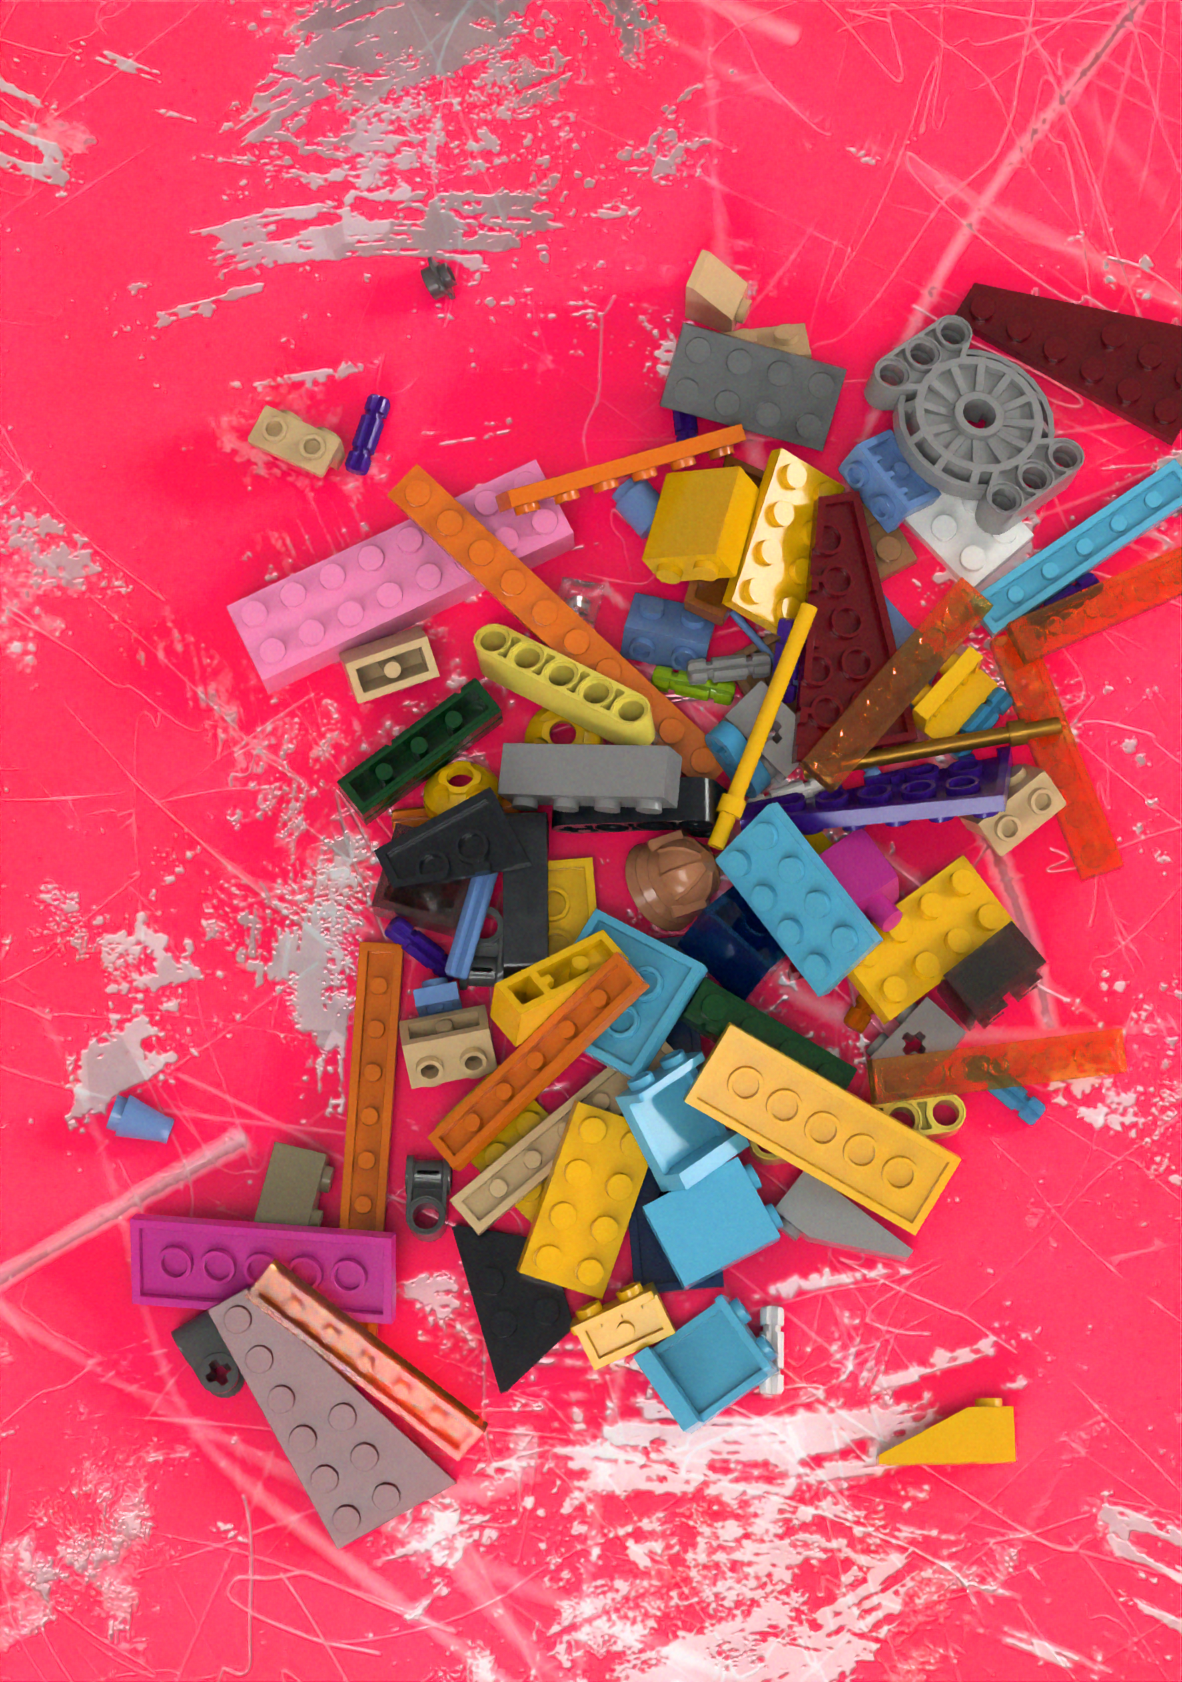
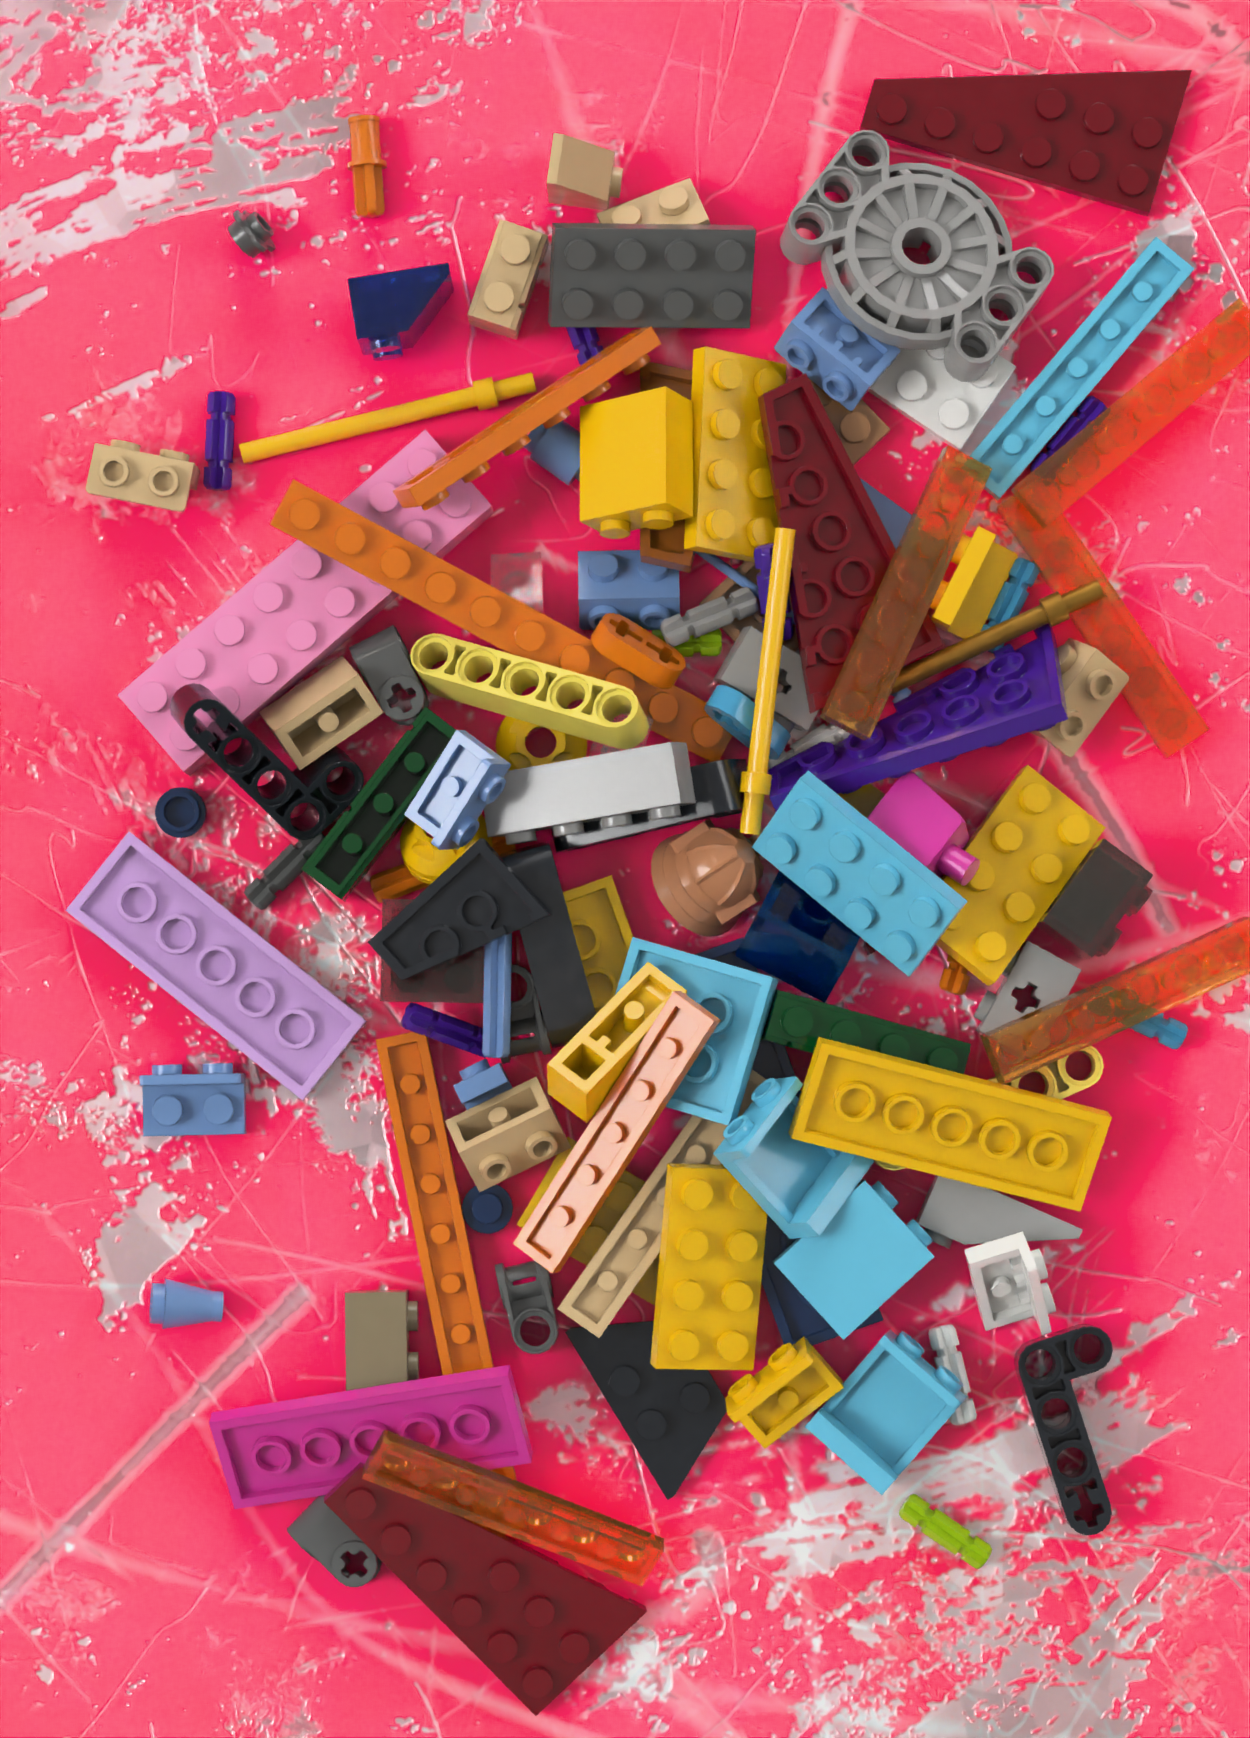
camera: 15 degrees left, 10 degrees up
yellow slope [876,1398,1016,1466] -> none
none -> lavender plate [65,832,367,1100]
none -> medium blue bracket [139,1063,247,1136]
none -> dark blue plate [155,787,206,838]
none -> black beam [170,683,364,840]
none -> yellow bar [239,372,537,463]
none -> dark grey axle [244,833,326,910]
none -> orange axle [347,115,387,218]
none -> clear blue slope [348,263,454,361]
none -> dark grey piece [349,625,429,726]
none -> bracket [404,730,512,850]
none -> dark blue plate [462,1184,513,1234]
none -> tan brick [467,220,549,340]
none -> orange beam [591,613,686,689]
none -> lime axle [899,1494,992,1569]
none -> white bracket [964,1231,1056,1335]
none -> black beam [1014,1324,1113,1535]

